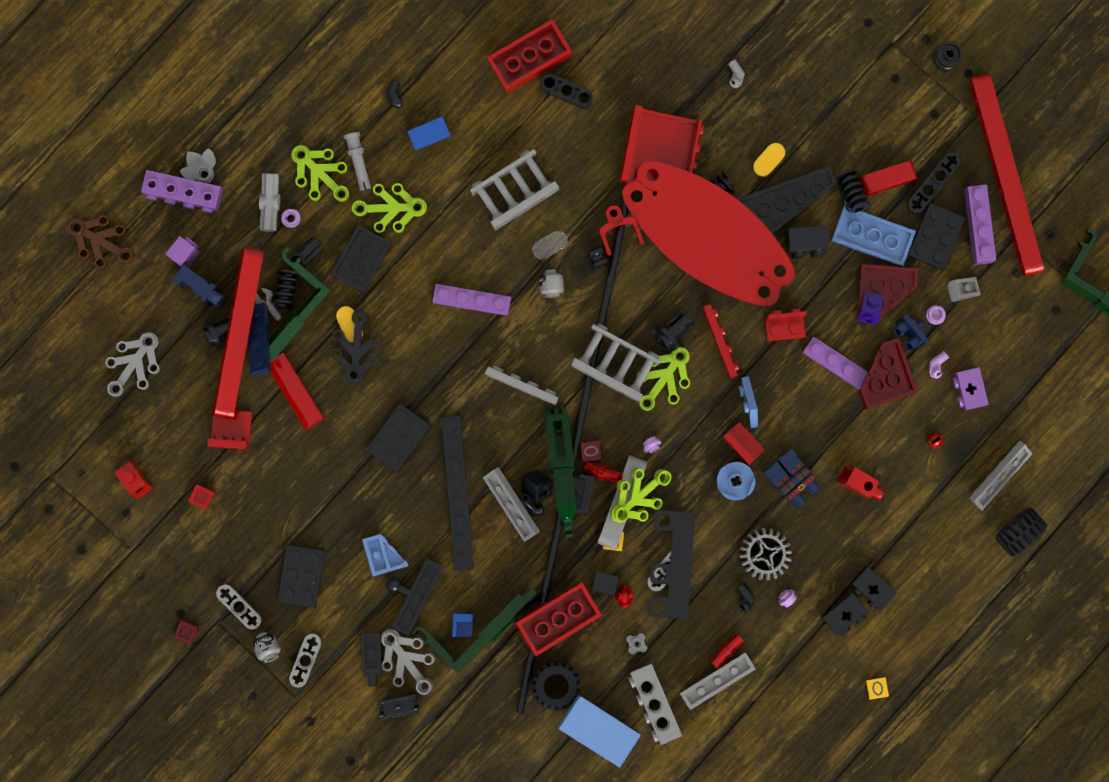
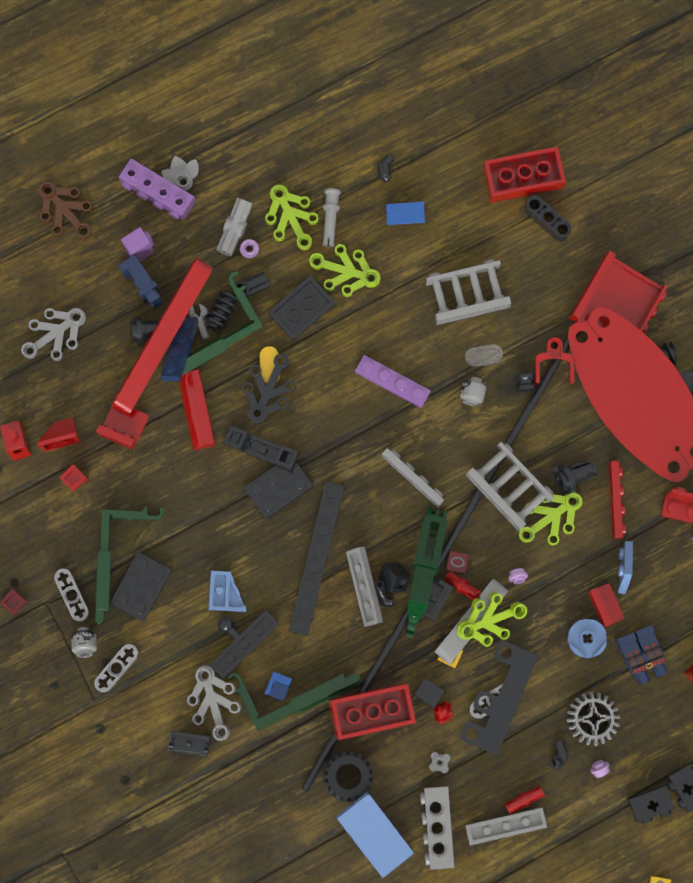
camera: 15 degrees right, 5 degrees down
black hinge [361,632,382,687] -> none
none -> red slope [37,417,81,452]
none -> dark green hinge [95,506,164,625]
none -> black slope [223,426,299,470]

